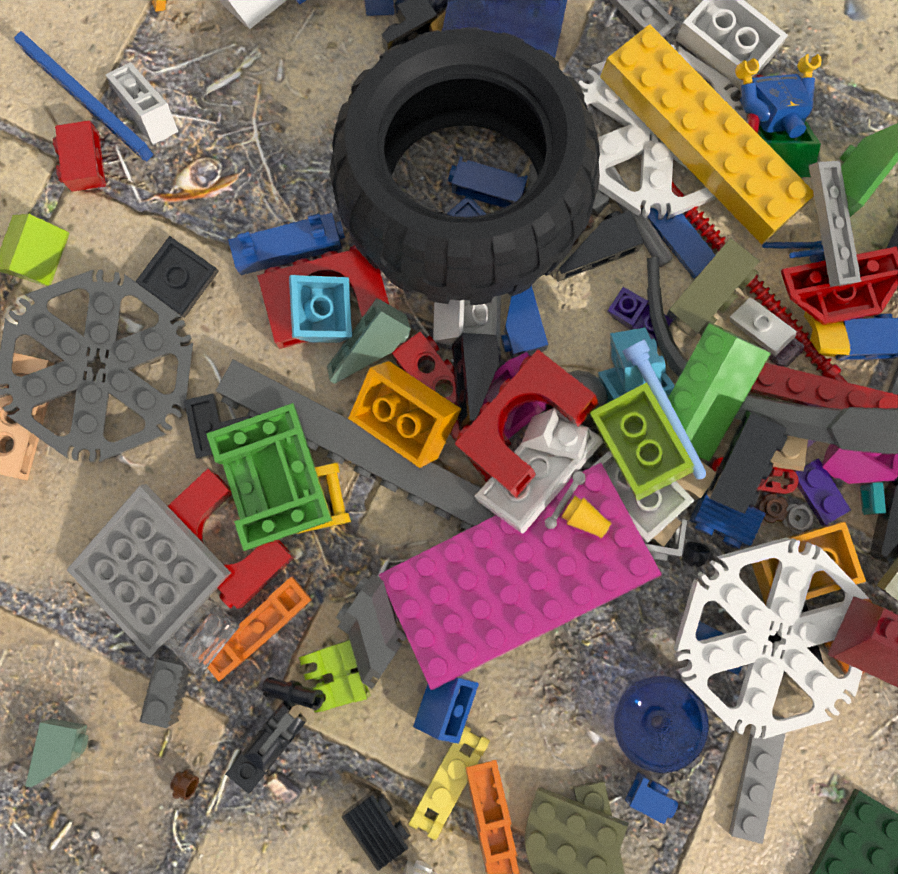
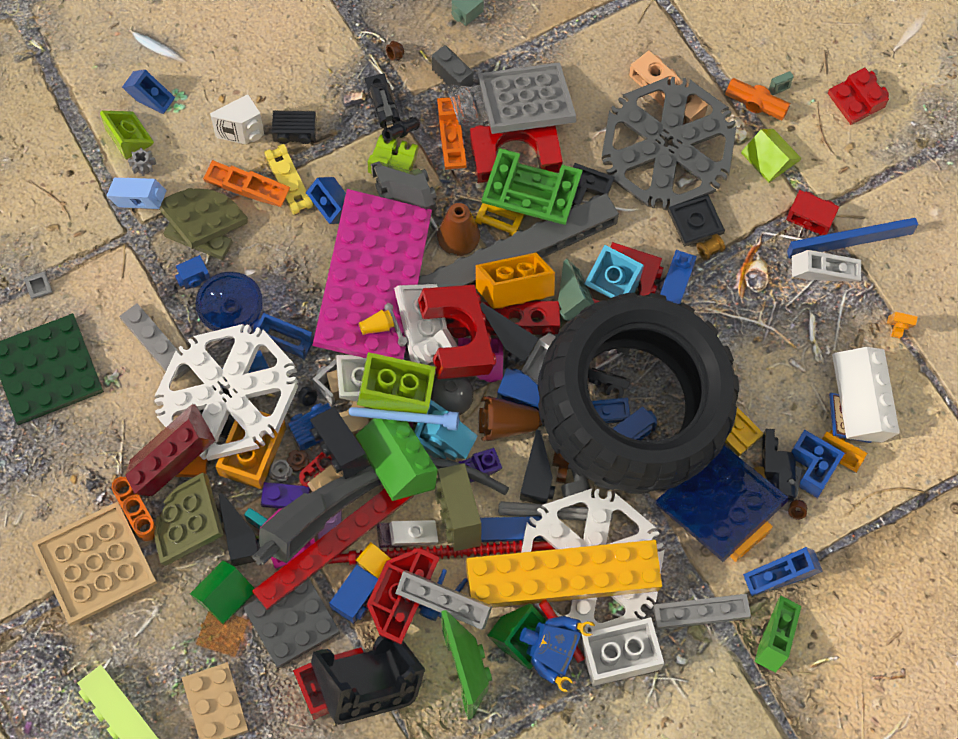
camera: 125 degrees right, 15 degrees down
none -> blue window [253,313,313,360]
none -> dark orange cone [437,203,480,256]
none -> dark orange cone [478,396,542,441]
none -> pearl gold bush [696,234,725,261]

